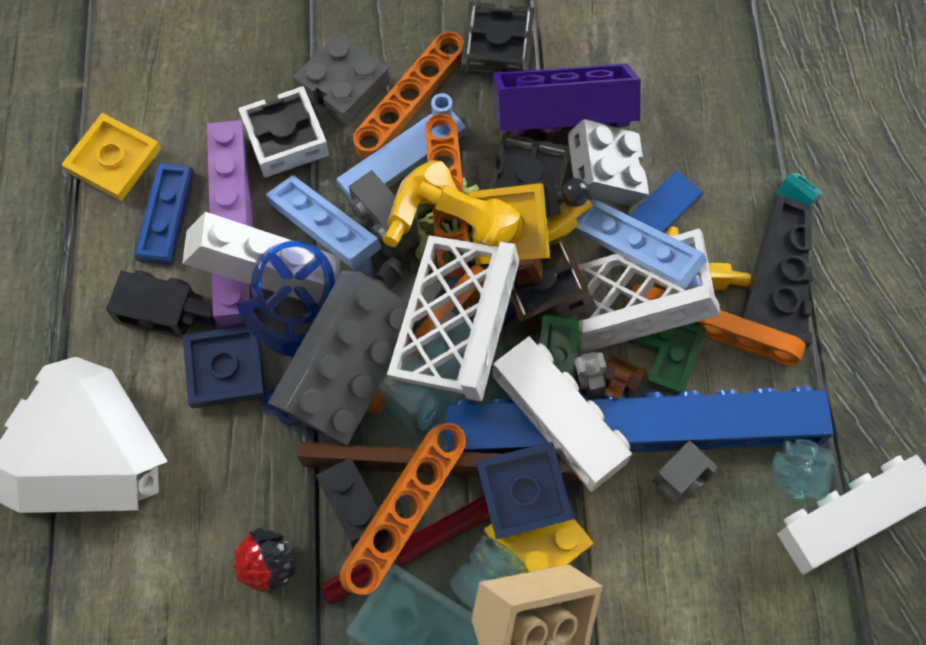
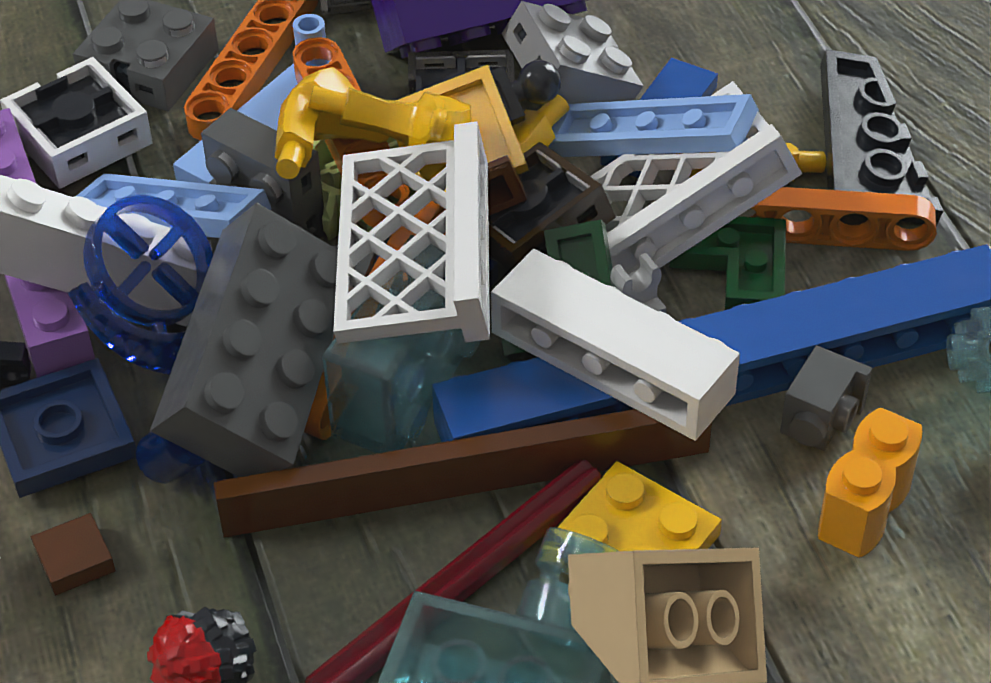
camera: 15 degrees left, 20 degrees down
black hinge [316,457,395,561] -> none
orange beam [340,423,466,595] -> none
dark blue plate [476,441,573,539] -> none
reddish brown plate [602,355,646,400] -> none
teal slope [776,173,823,206] -> none
none -> reddish brown tile [30,513,116,596]
none -> light orange brick [818,407,922,558]

